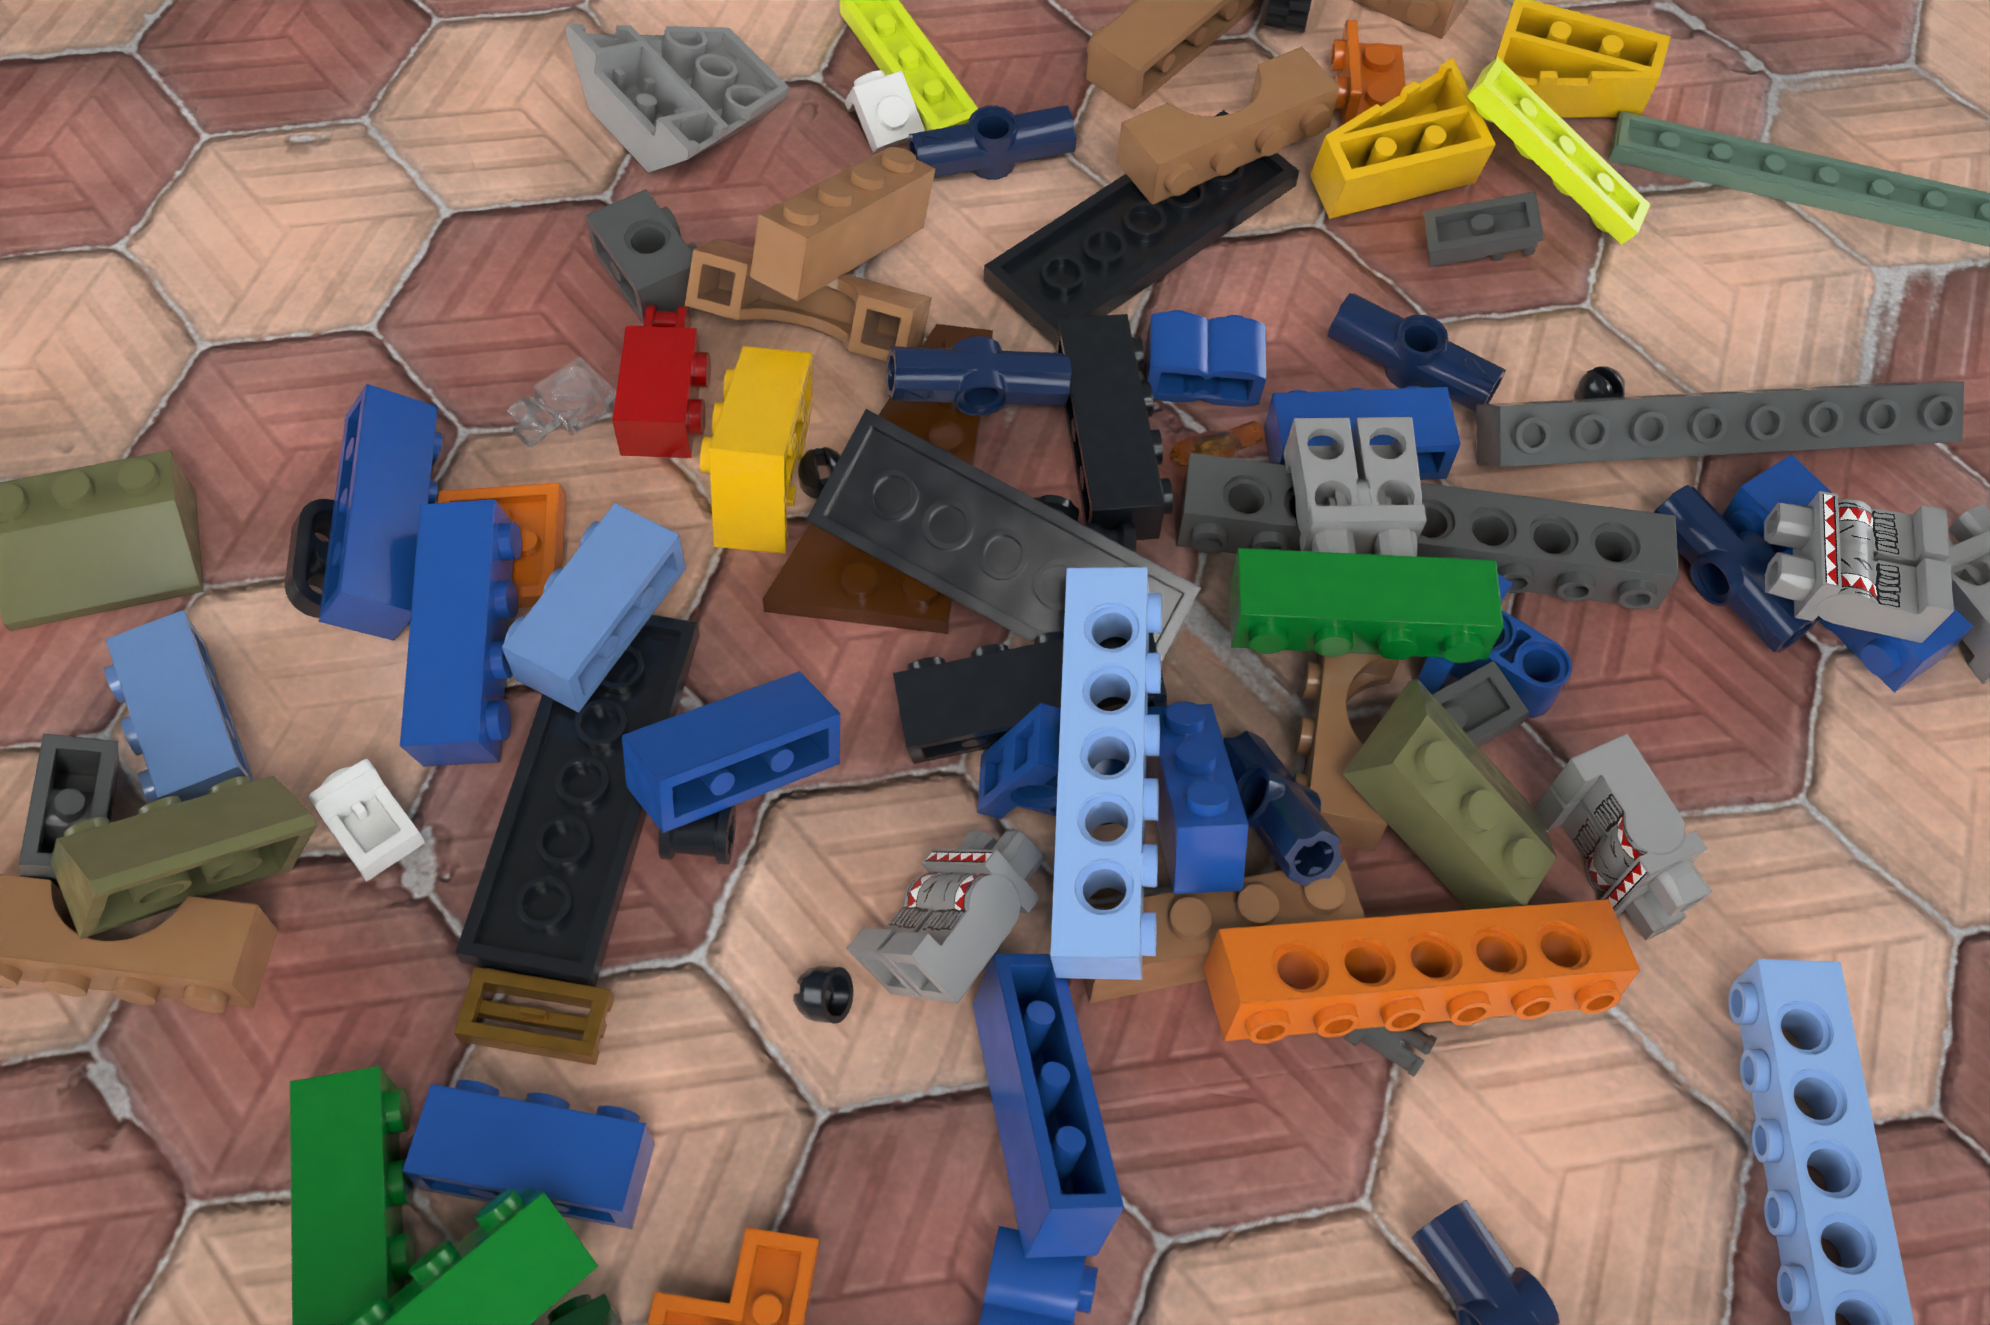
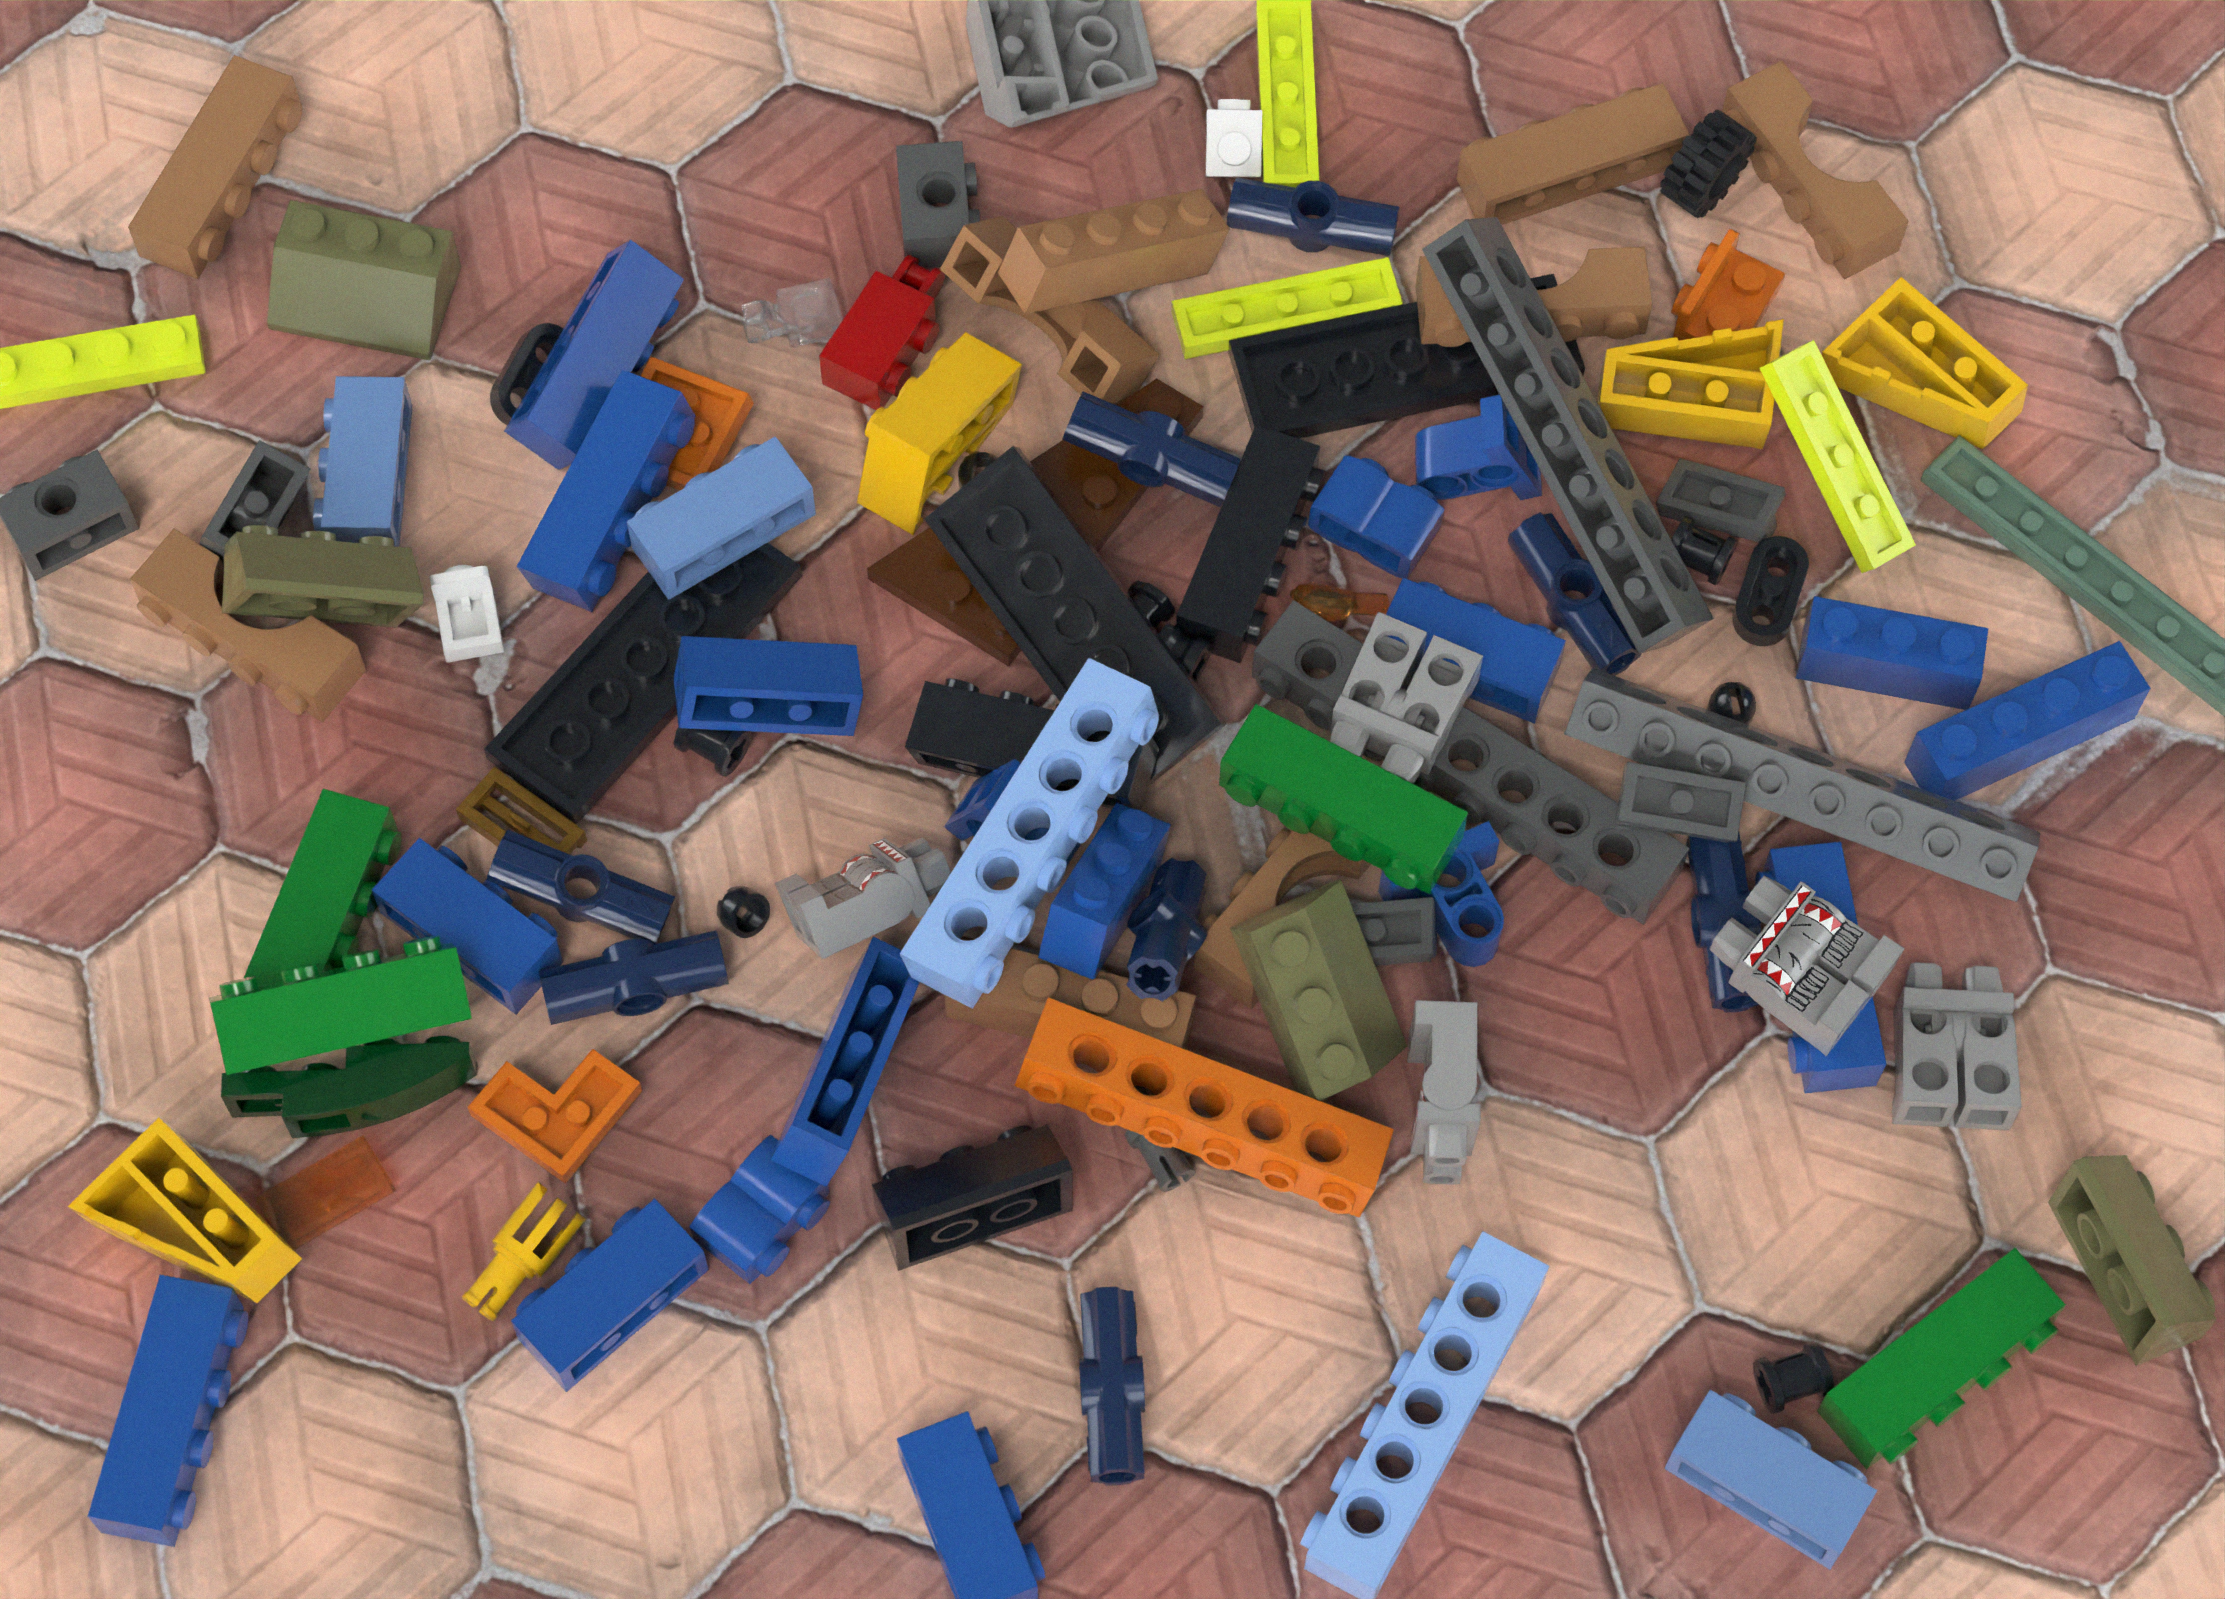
camera: 30 degrees right, 5 degrees up
none -> dark blue piece [487,829,675,944]
none -> dark blue piece [539,930,729,1025]
none -> black slope [872,1125,1073,1271]
none -> neon yellow plate [1171,257,1403,359]
none -> blue tile [1415,395,1542,500]
none -> dark grey brick [1422,217,1714,654]
none -> dark grey plate [1615,762,1746,843]
none -> black bush [1672,516,1738,586]
none -> black plate [1732,536,1809,646]
none -> blue brick [1795,596,1989,710]
none -> blue brick [1904,641,2151,801]

